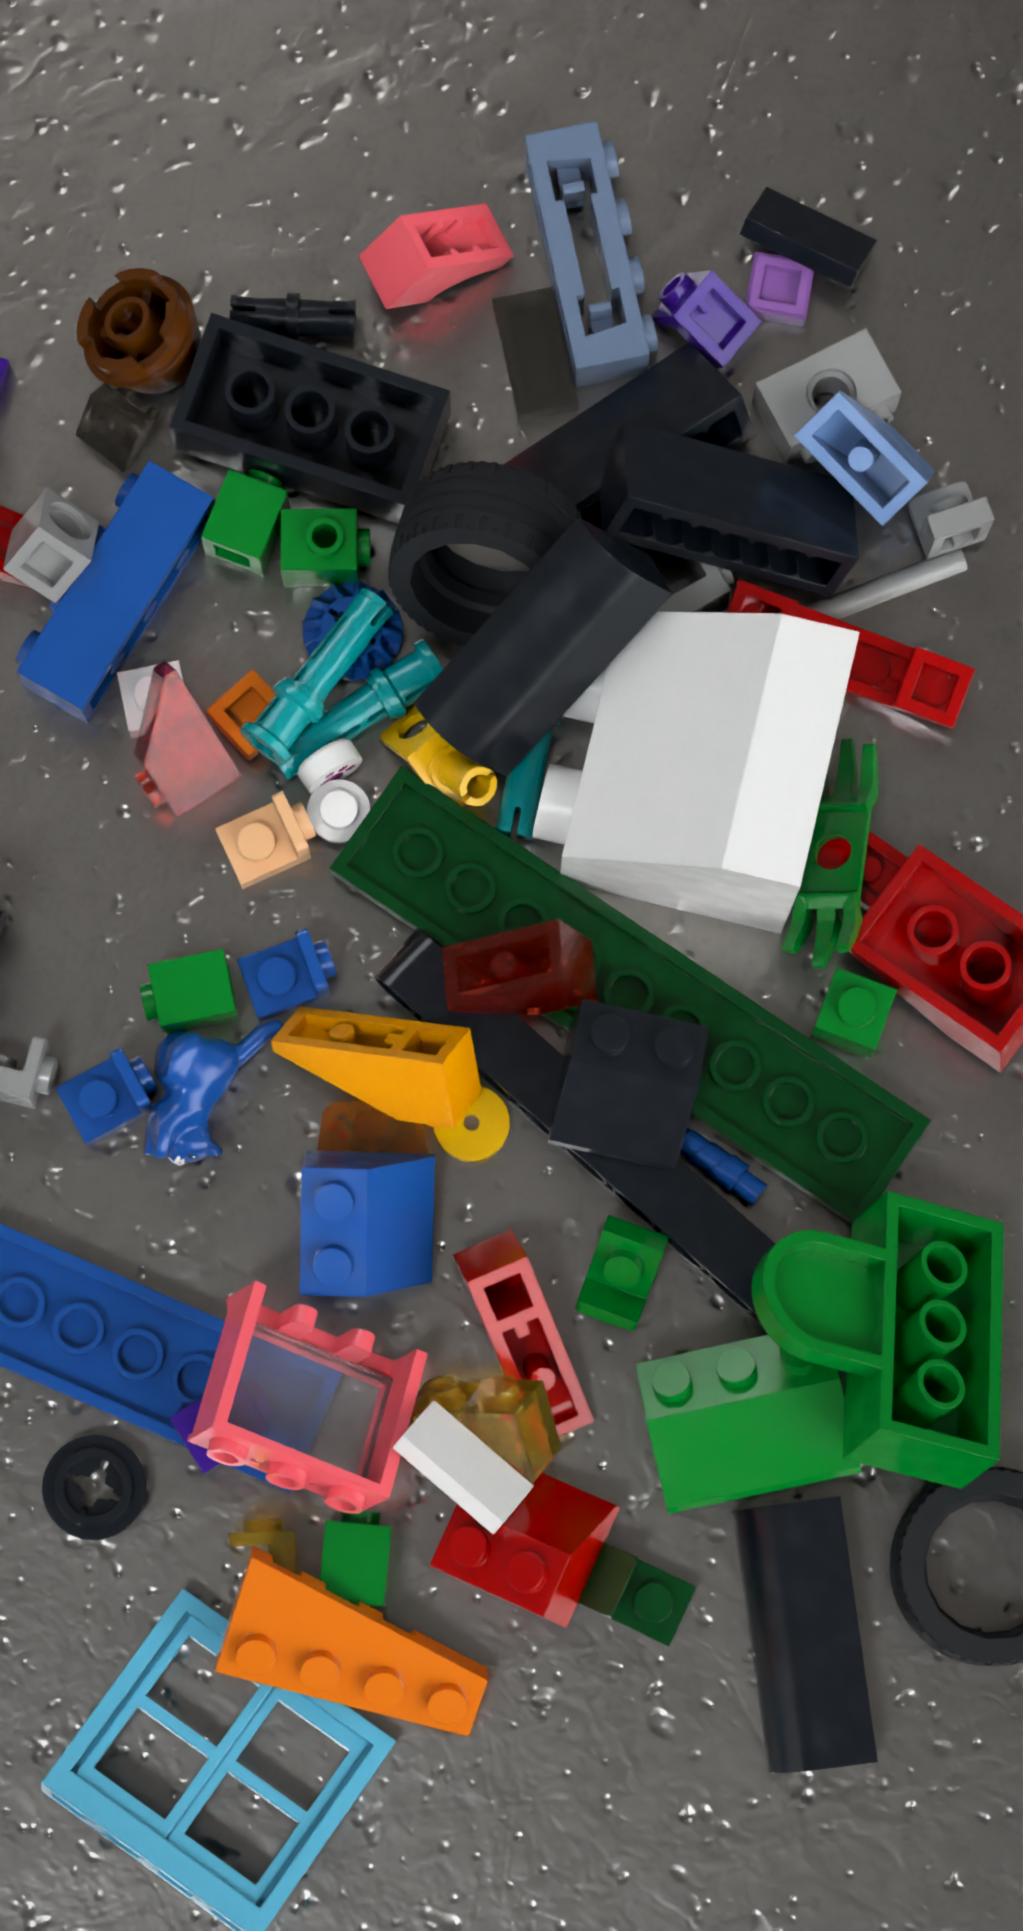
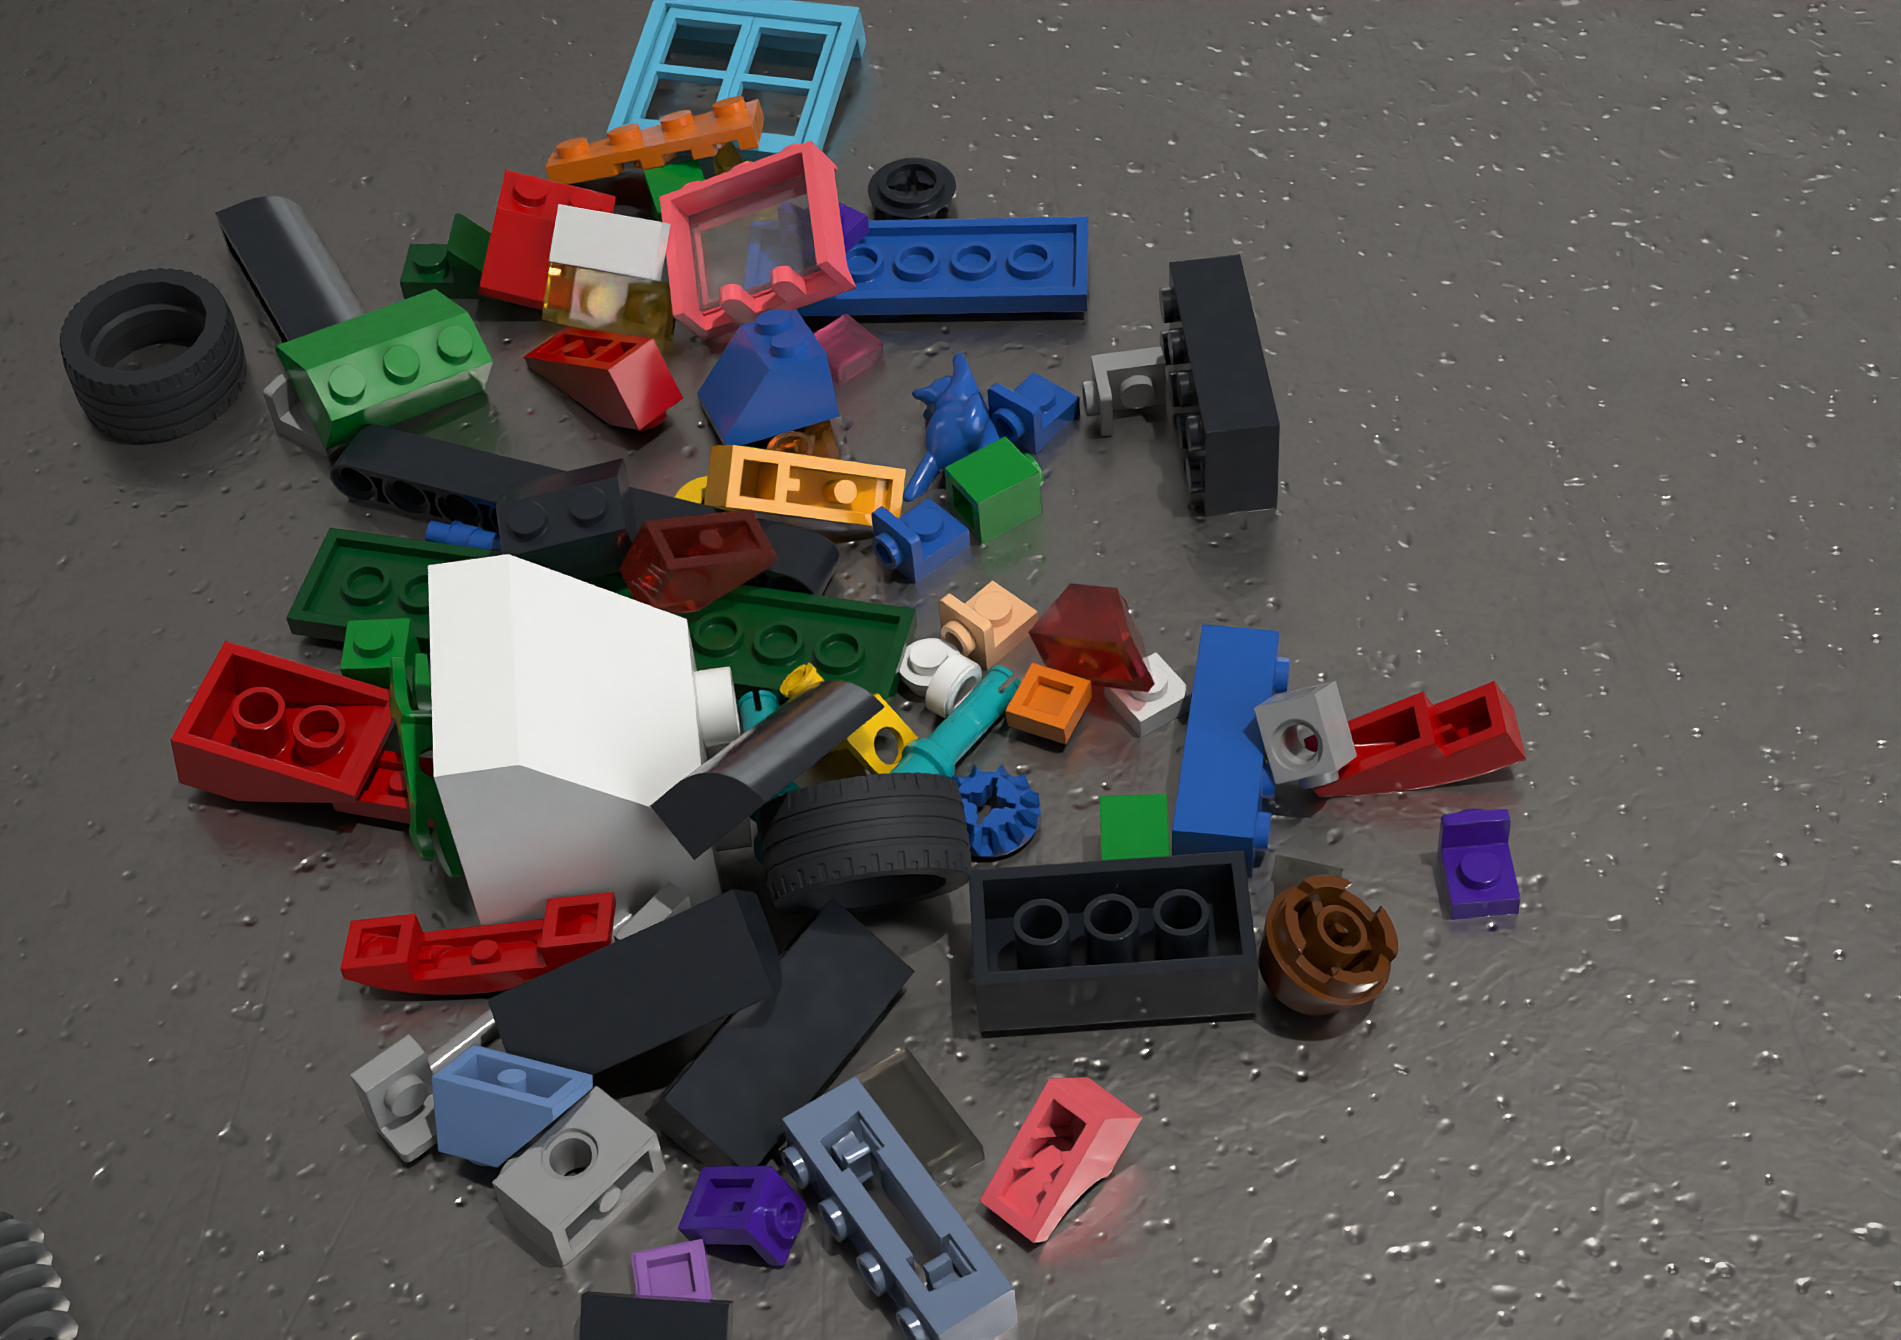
camera: 165 degrees right, 30 degrees down
black pin [229,292,356,341] -> none
teal pin [239,588,394,766] -> none
green brick [281,508,371,587] -> none
green bracket [575,1215,669,1331] -> none
green brick [752,1191,1004,1489] -> none
none -> clear pink tile [814,313,884,385]

